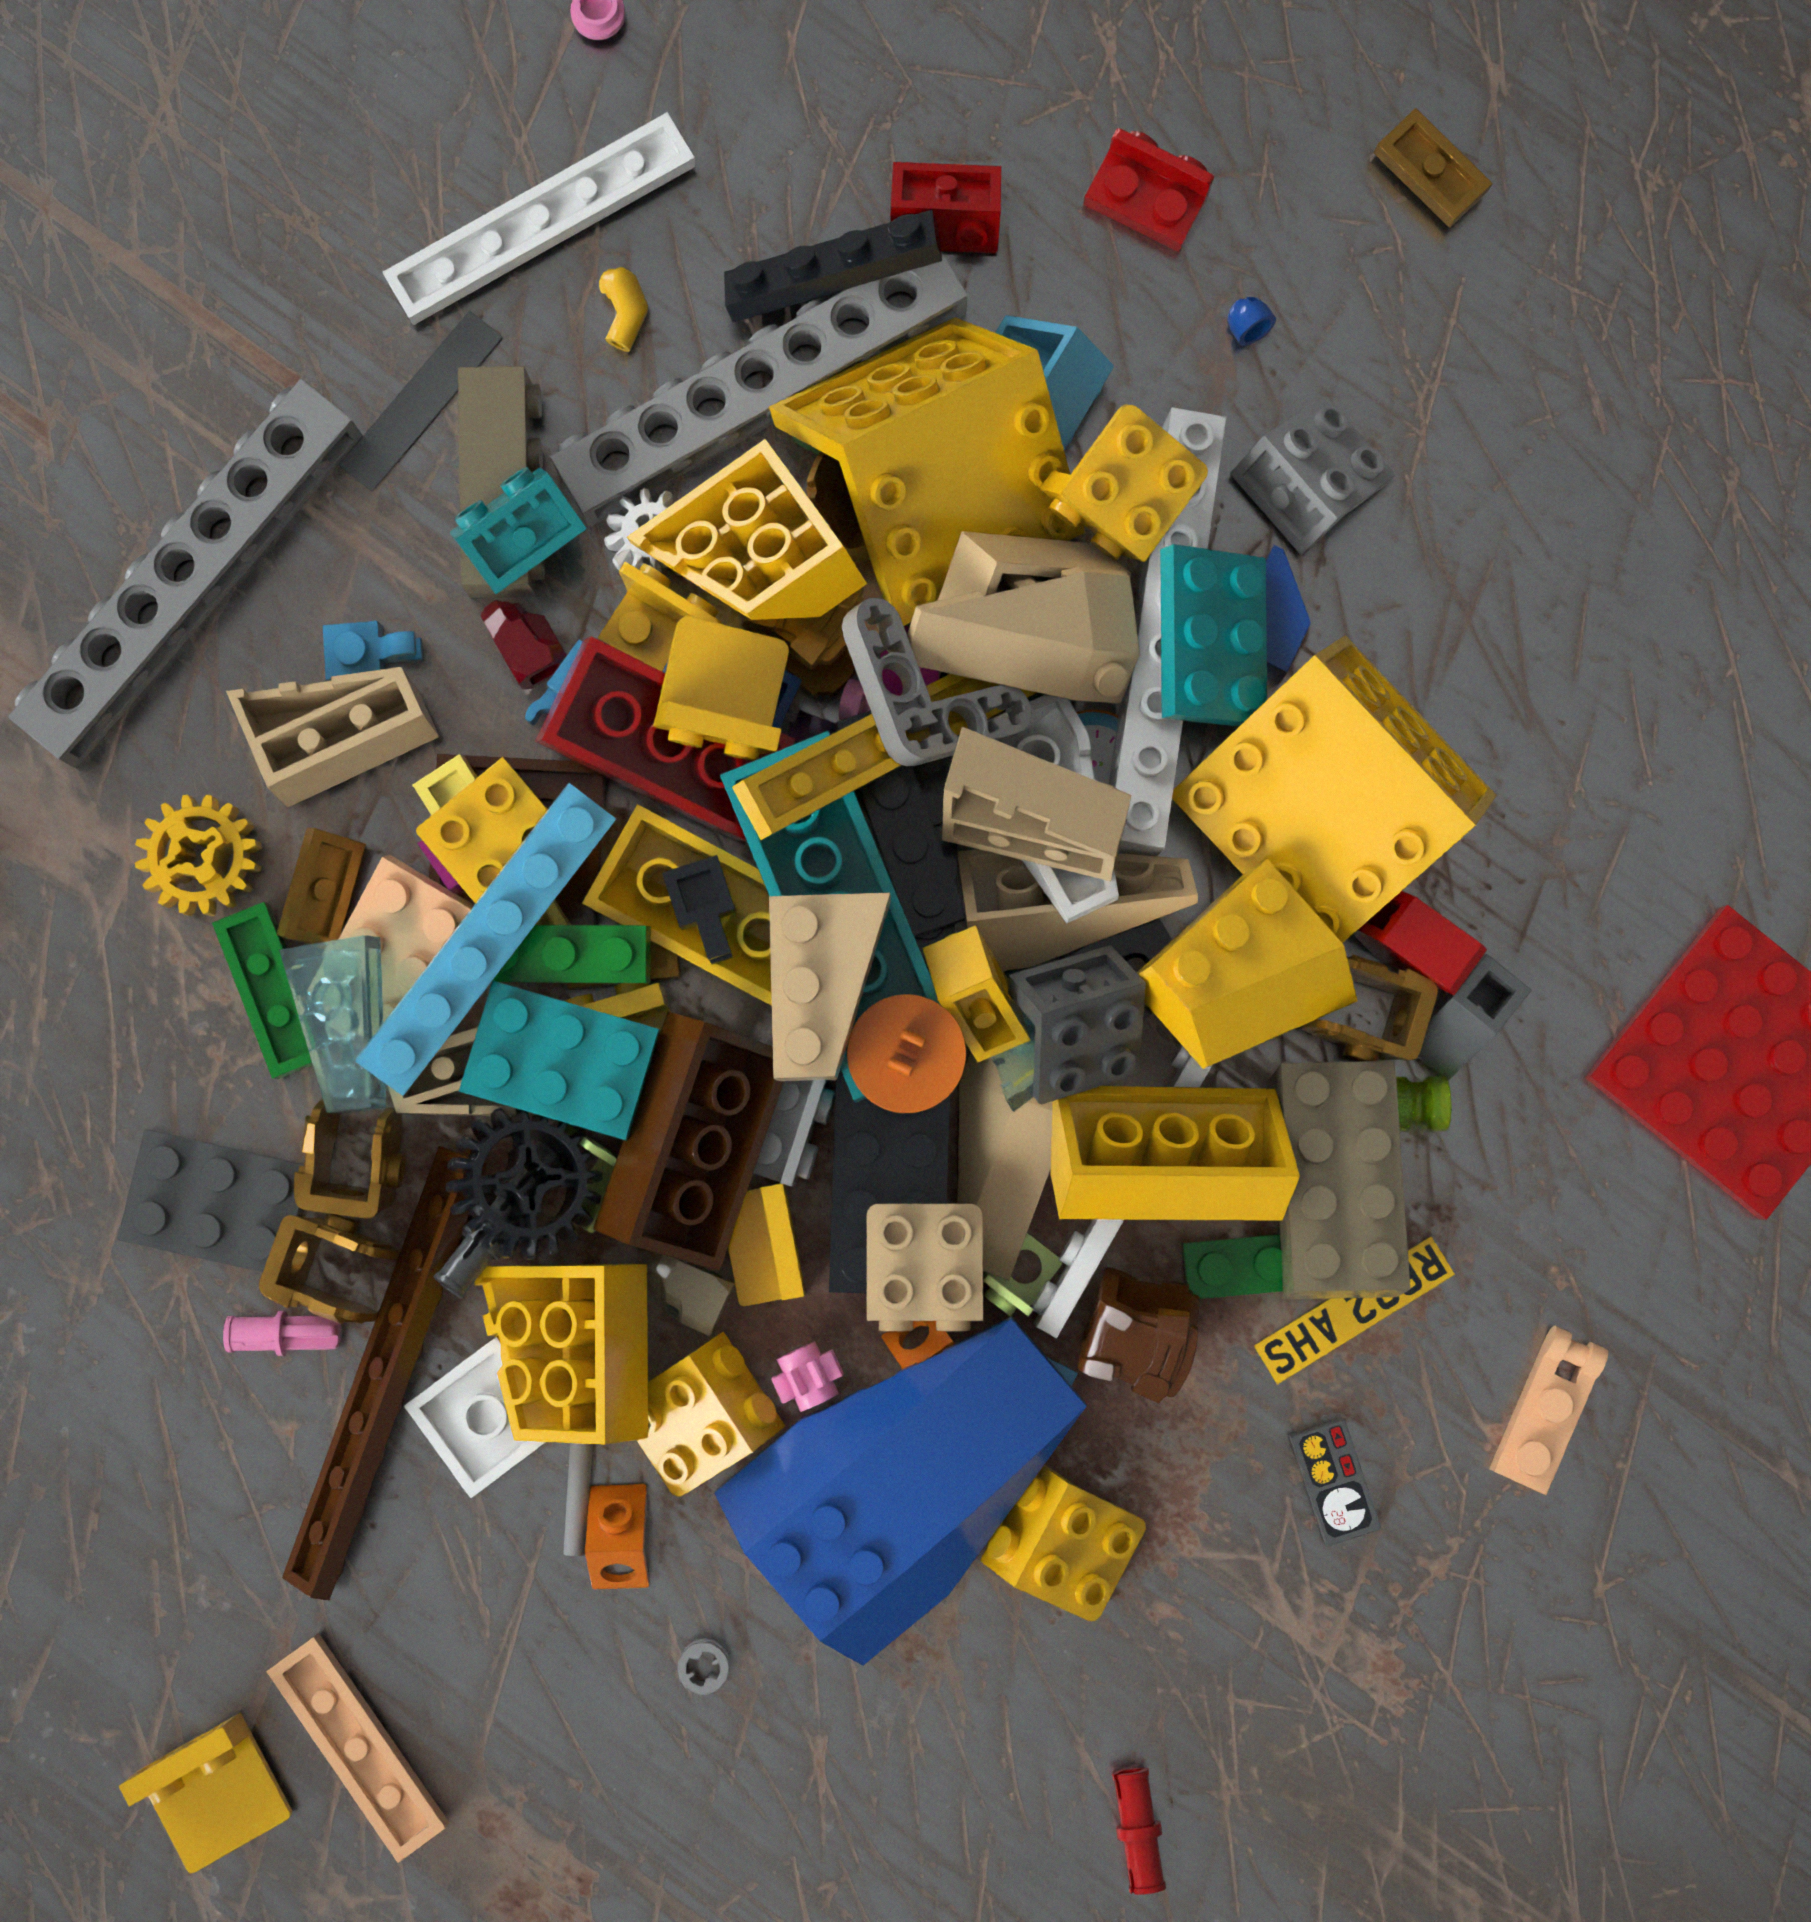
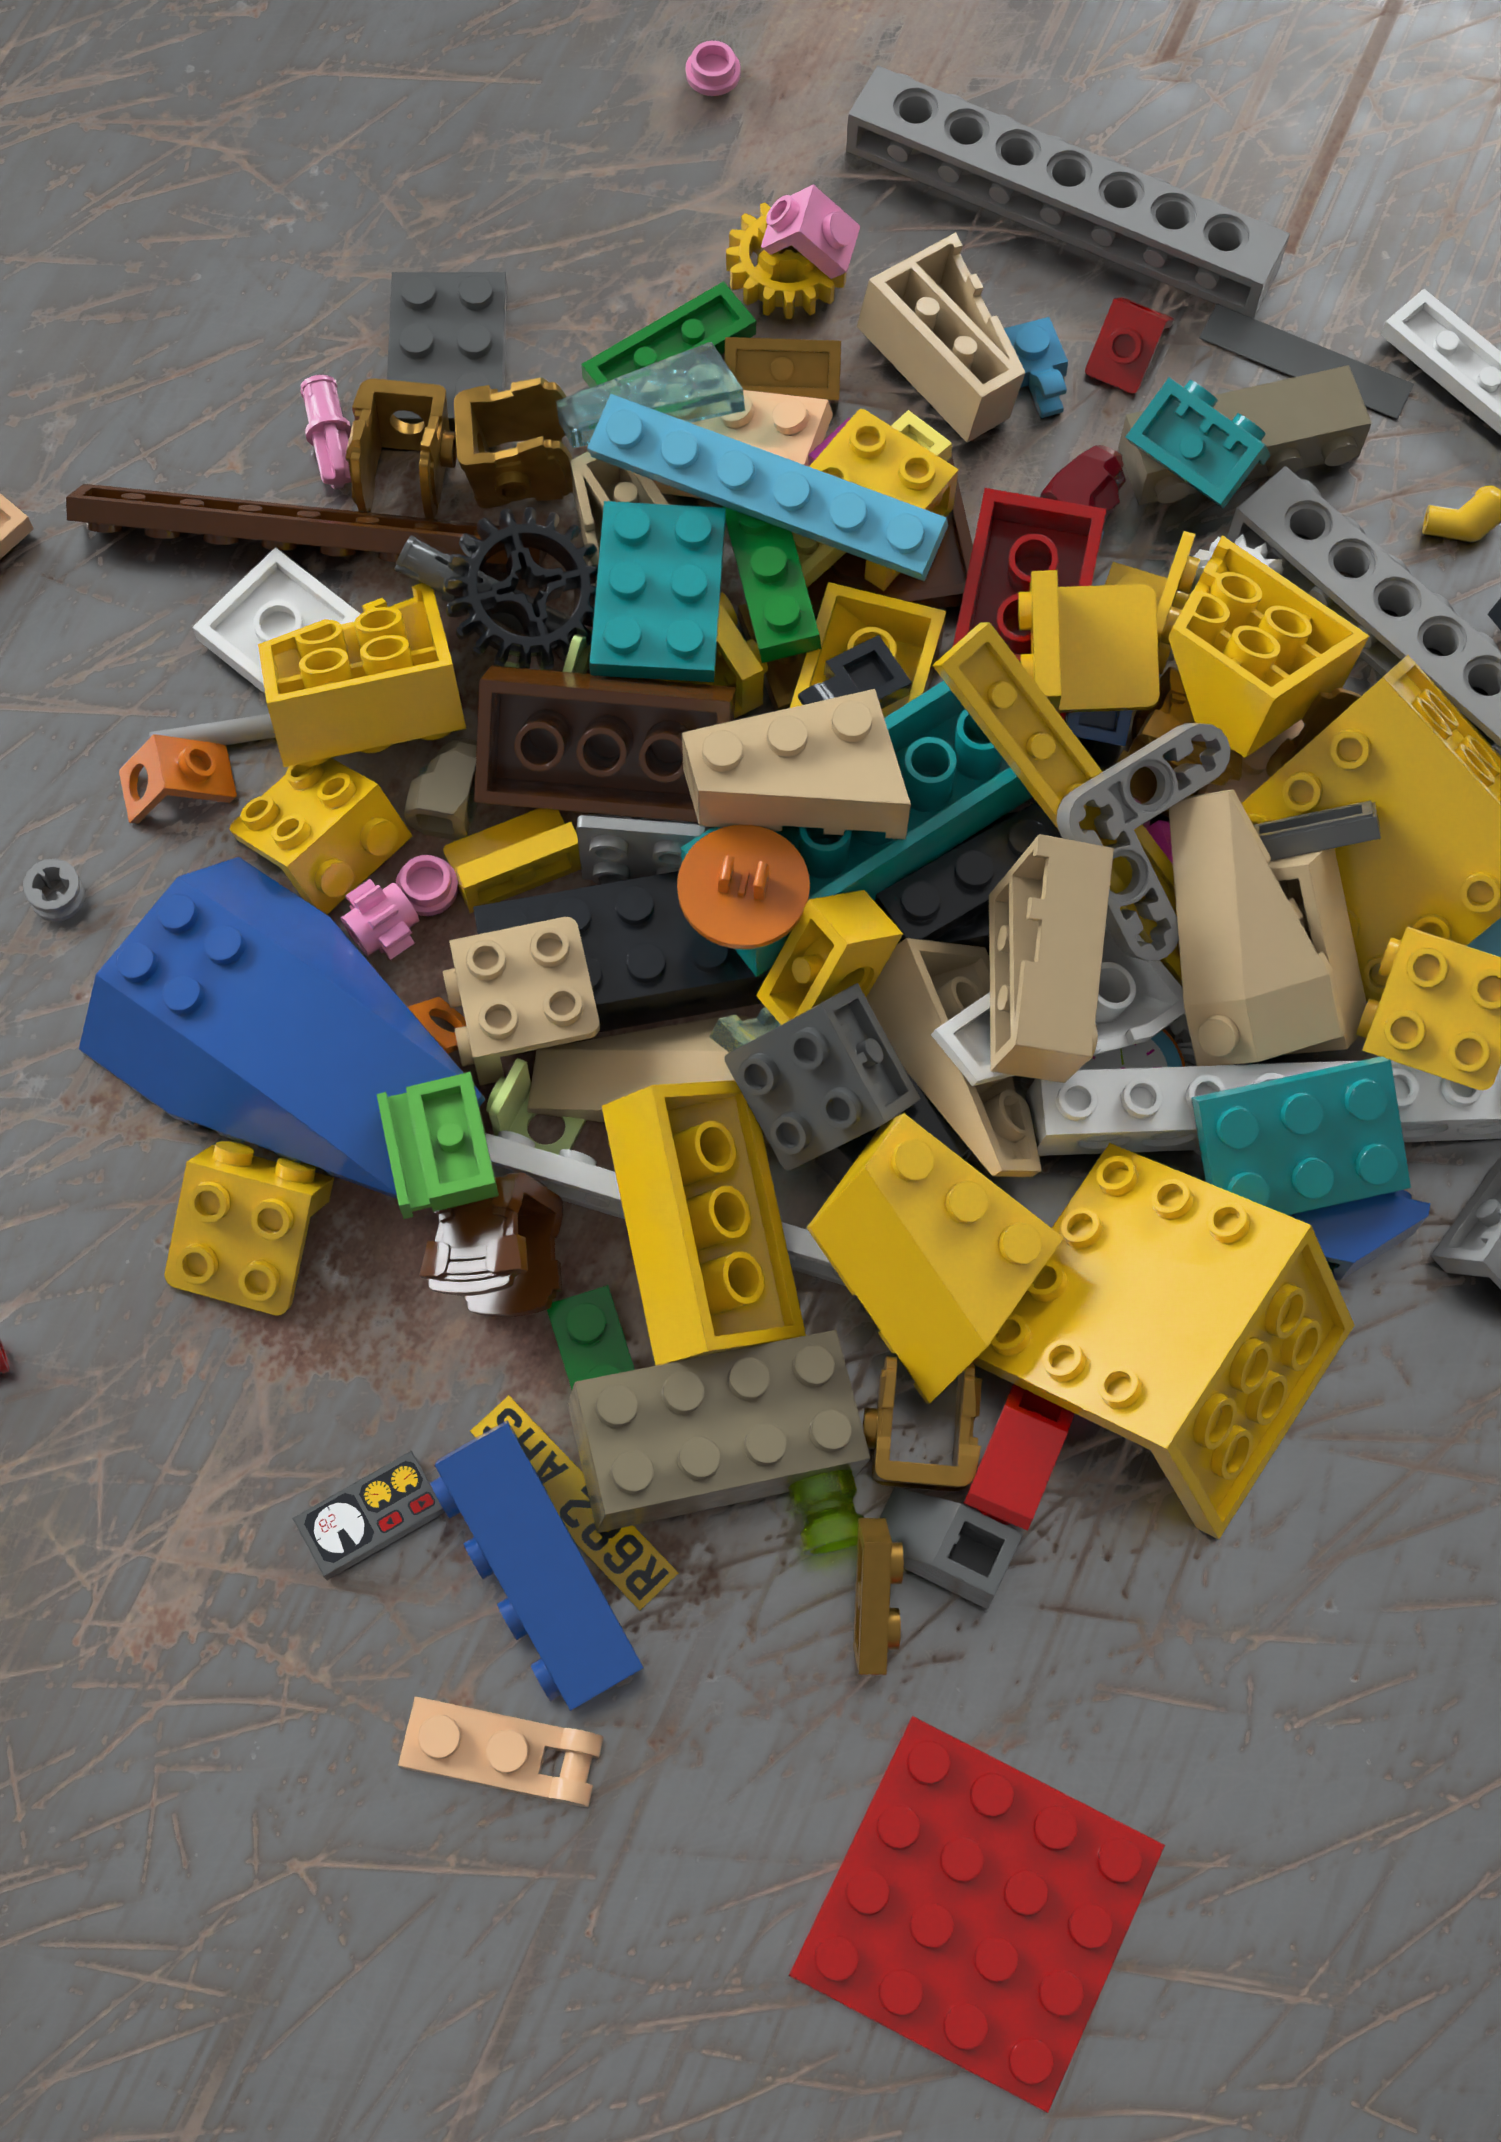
camera: 80 degrees right, 15 degrees down
none -> bright green plate [377,1072,499,1219]
none -> bright pink plate [396,855,458,916]
none -> blue wedge [430,1420,643,1711]
none -> bright pink bracket [761,184,861,279]
none -> pearl gold plate [853,1518,904,1675]
none -> red bracket [1085,297,1174,393]
none -> dark grey tile [1253,800,1381,861]

